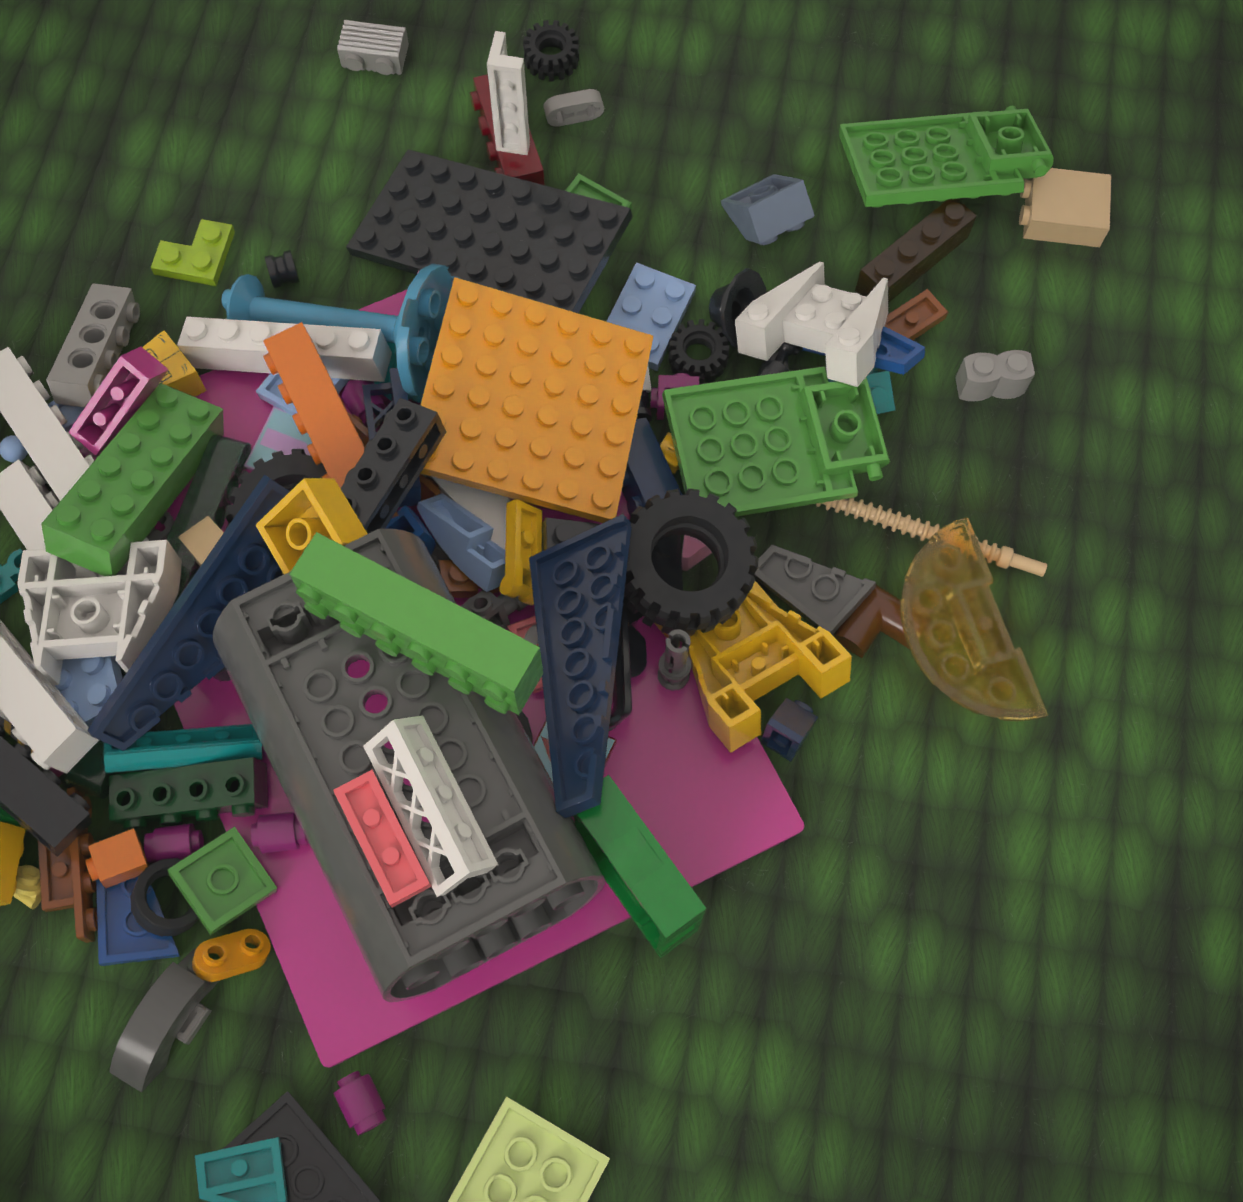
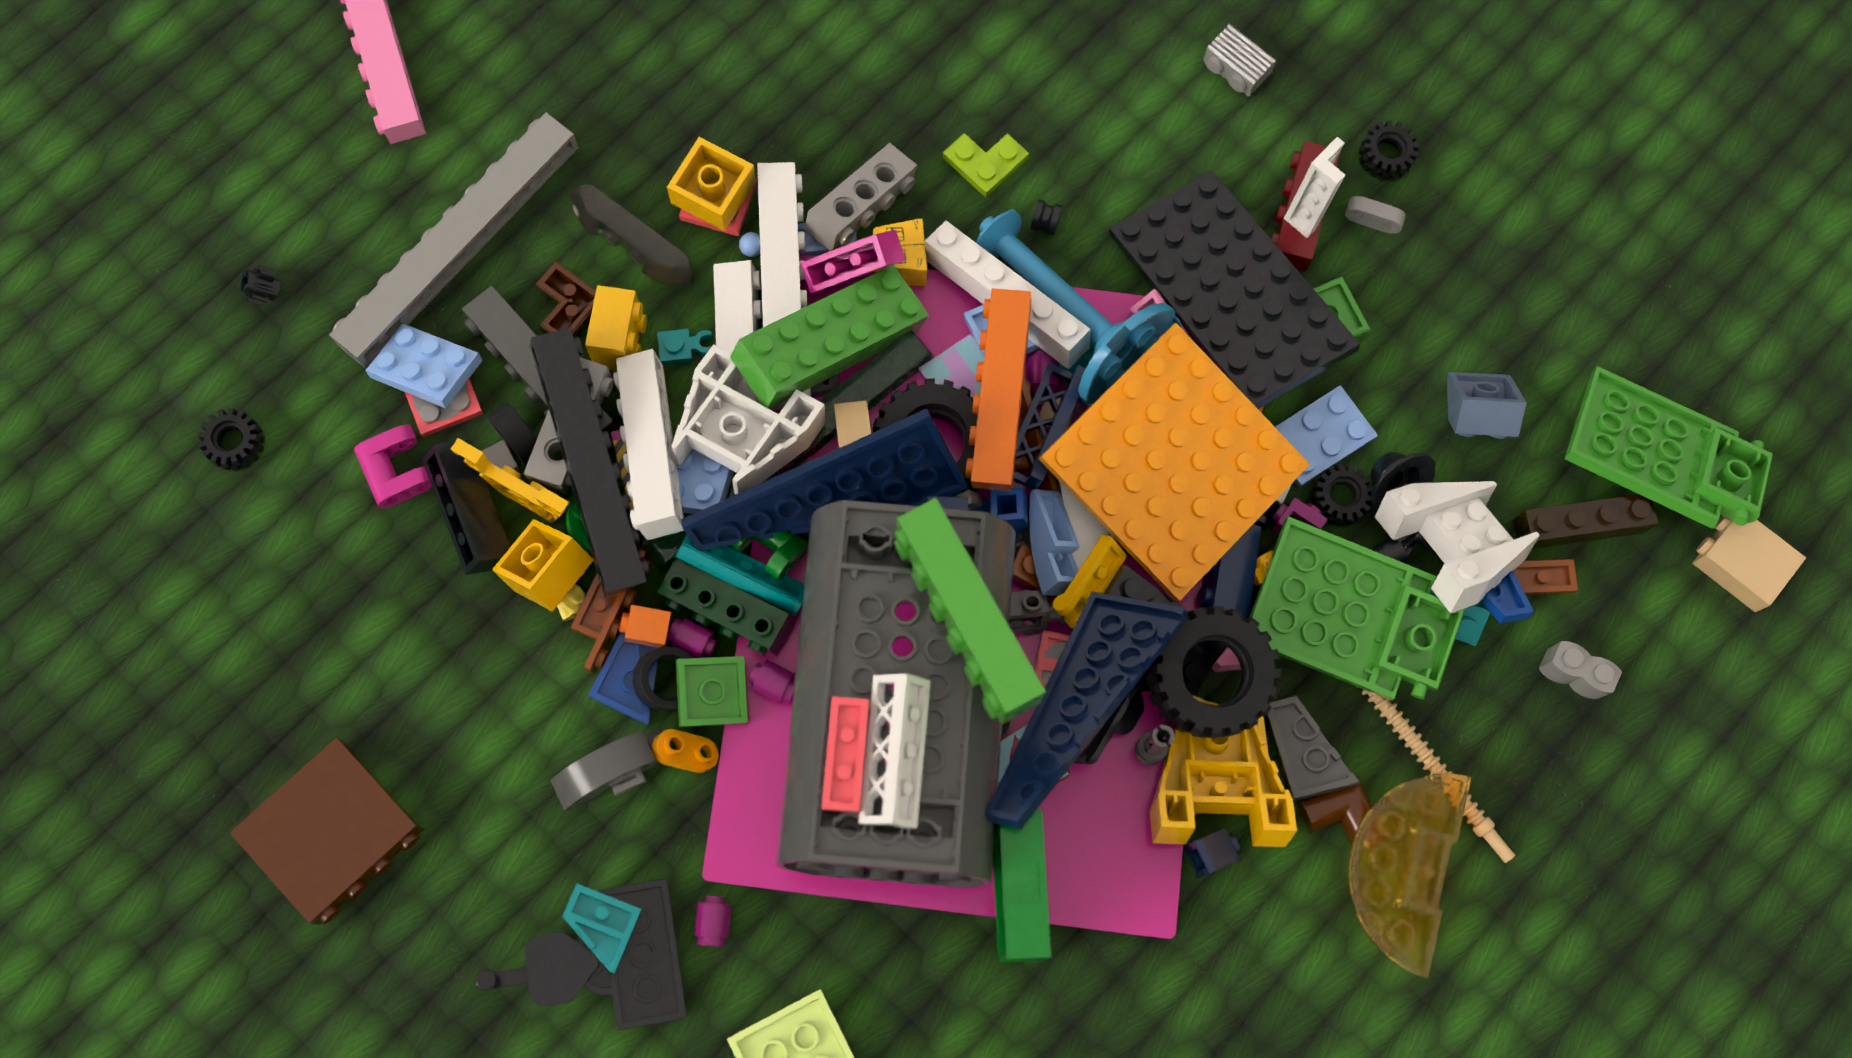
camera: 30 degrees right, 5 degrees up
yellow brick [256,478,367,574] -> none
black brick [341,398,446,534] -> none
none -> green connector [730,530,809,580]

